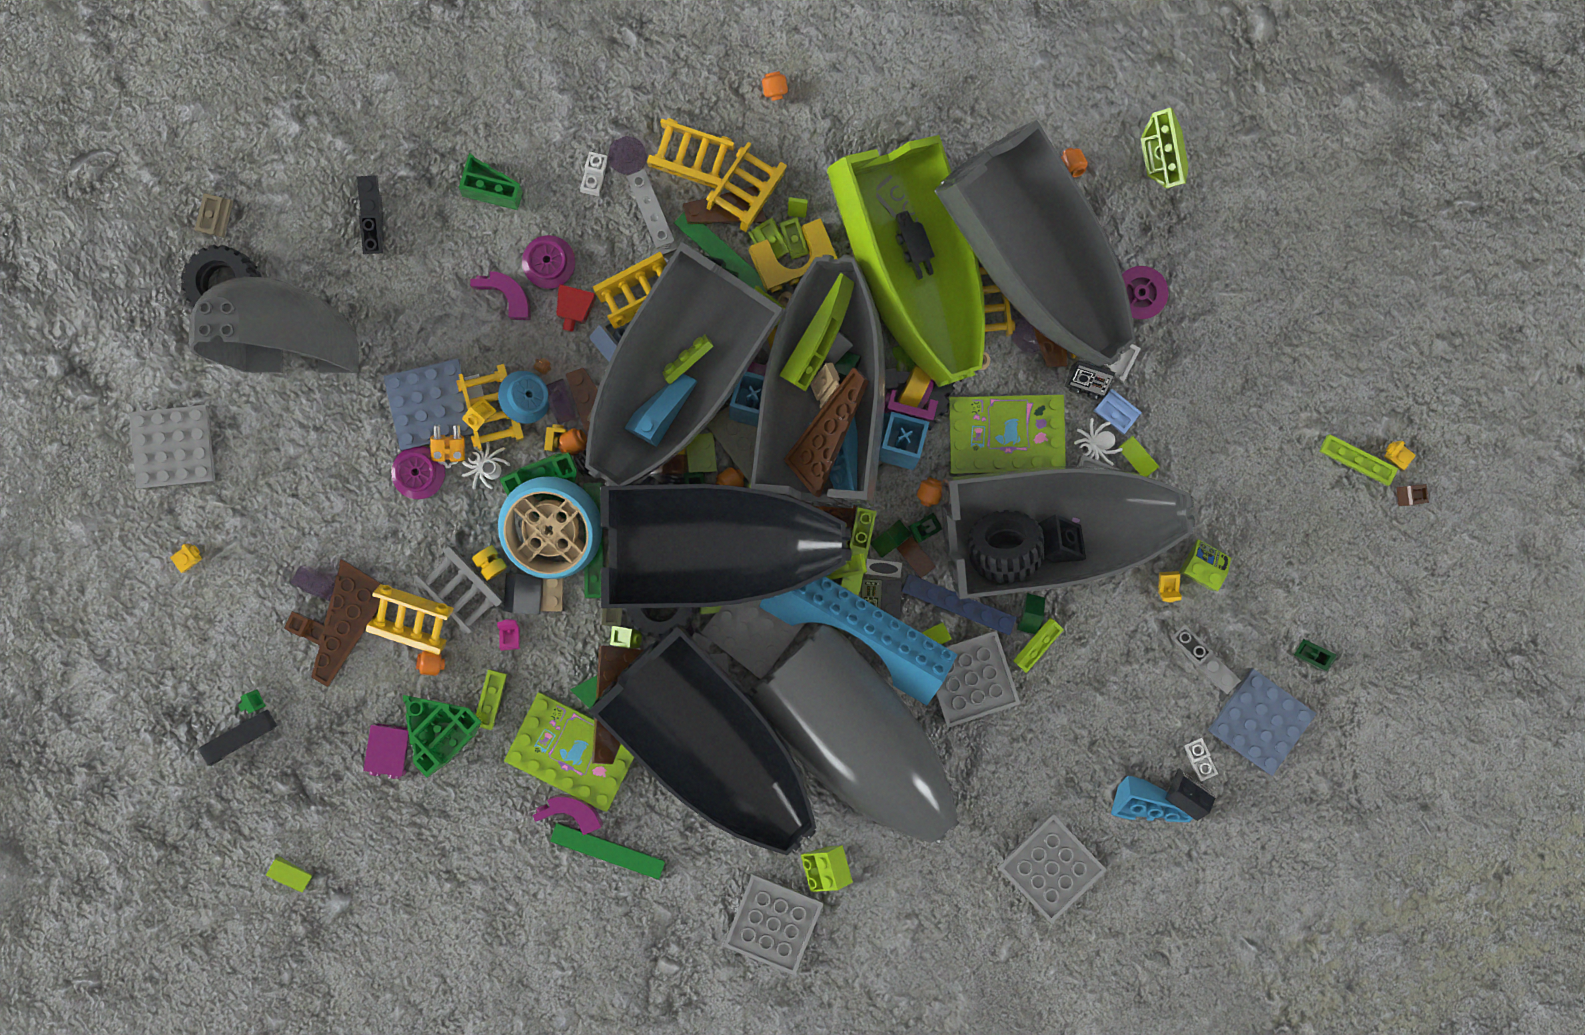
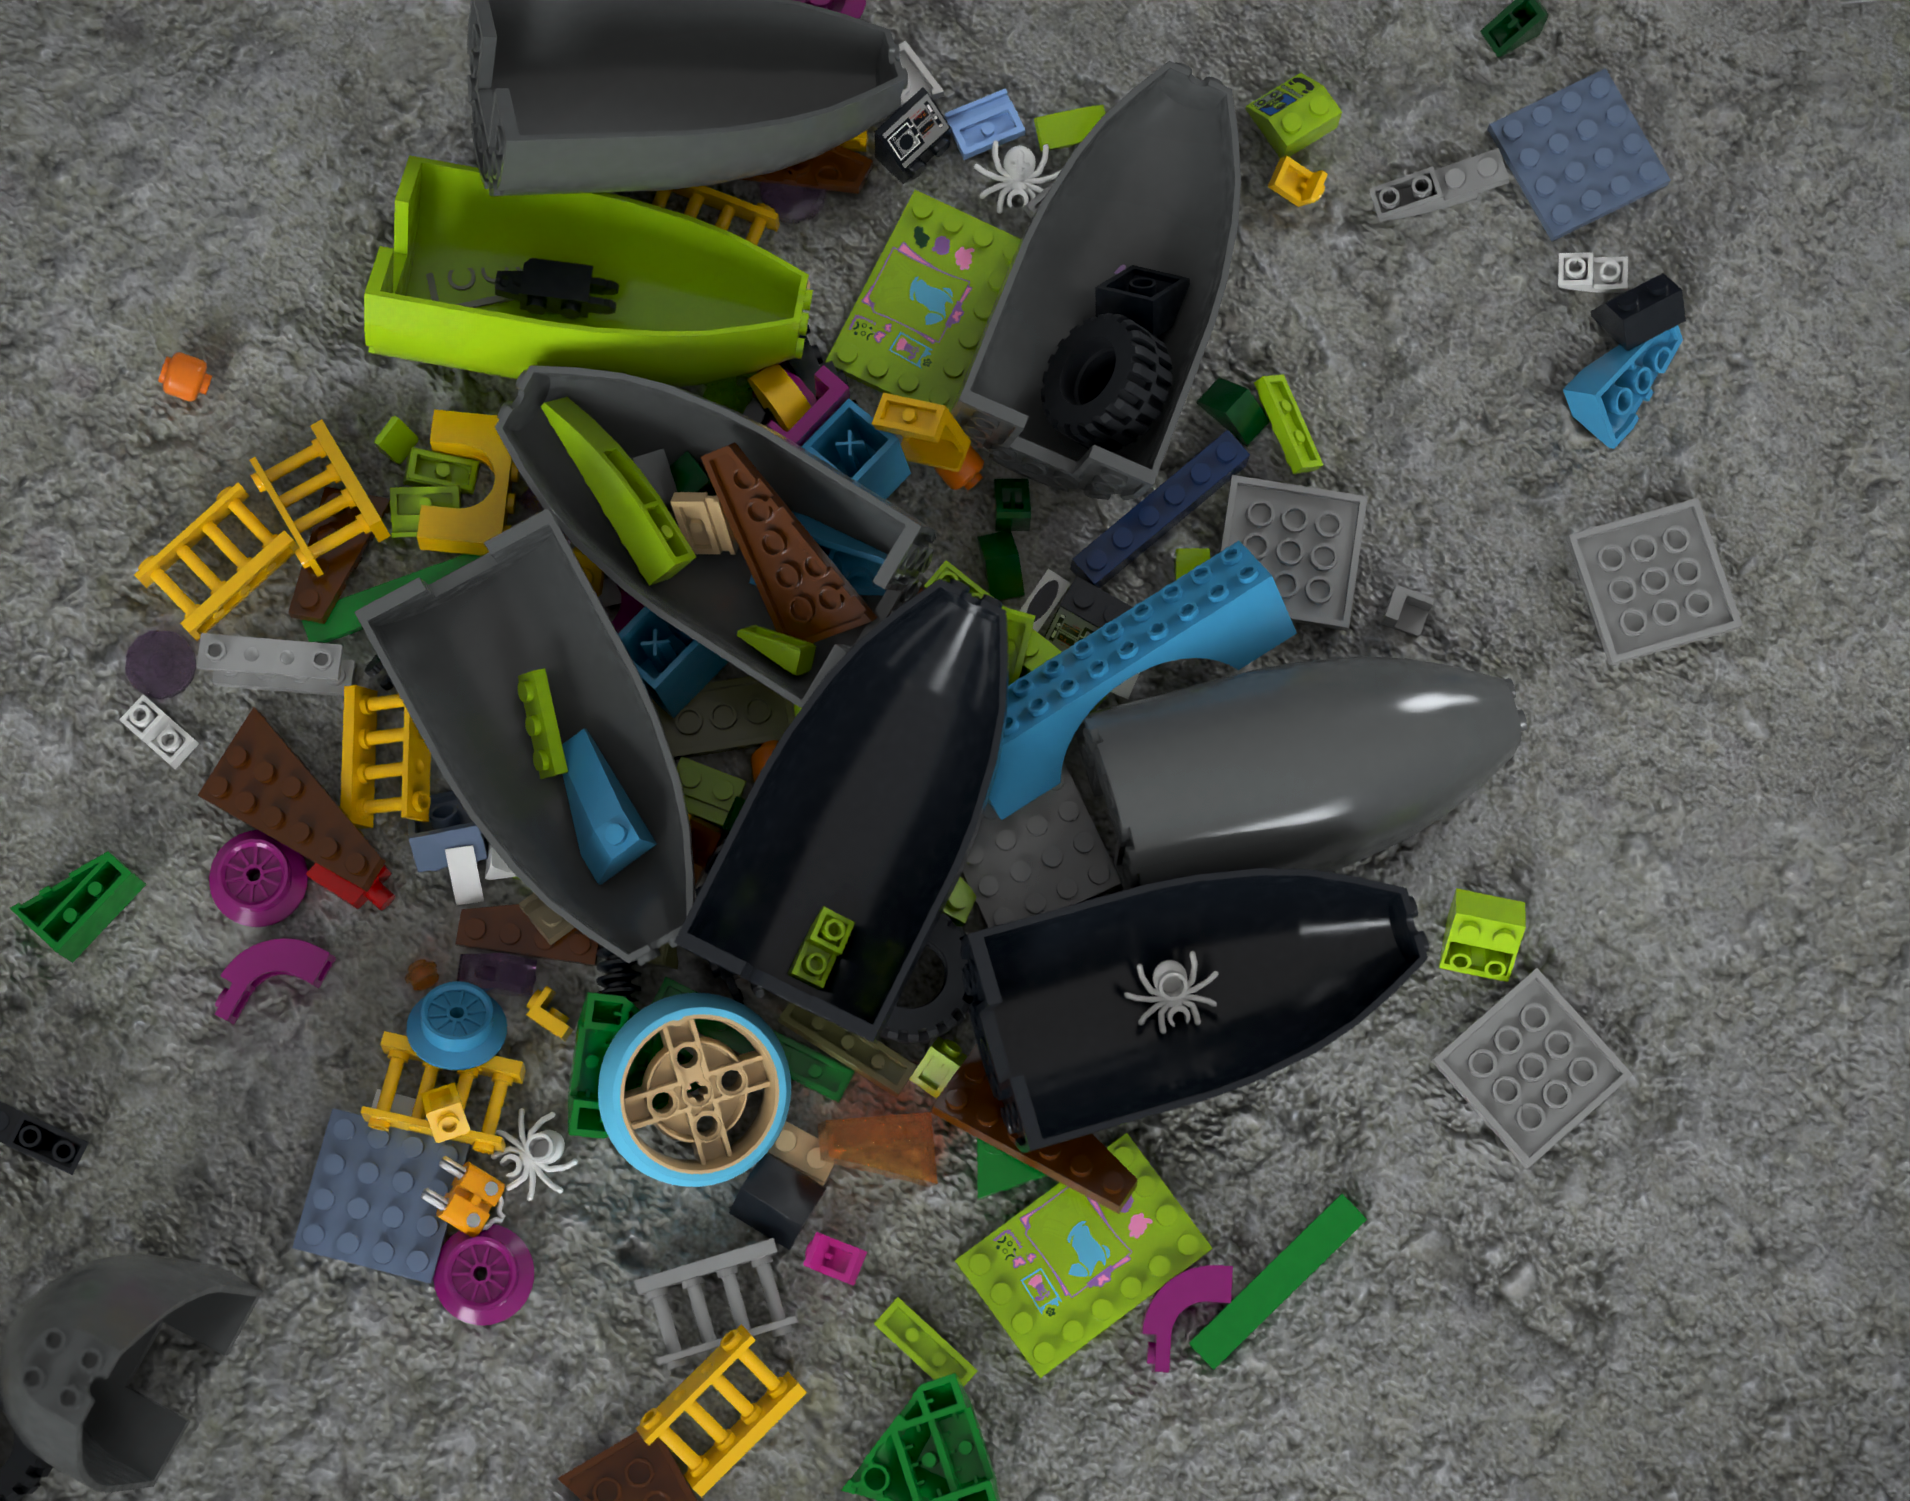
camera: 65 degrees left, 10 degrees down
orange head [416,650,445,676] -> none
yellow wheel [472,545,508,581] -> none
orange head [558,428,587,456] -> none
reddish brown slope [896,537,936,578] -> none
none -> reddish brown wing [198,707,386,892]
none -> white sticker [445,845,484,906]
none -> lime slope [737,625,816,675]
none -> lime slope [788,907,855,990]
none -> clear orange wedge [818,1112,938,1187]
none -> yellow panel [871,392,971,472]
none -> white animal [1124,951,1219,1034]
none -> light grey panel [1380,584,1435,637]

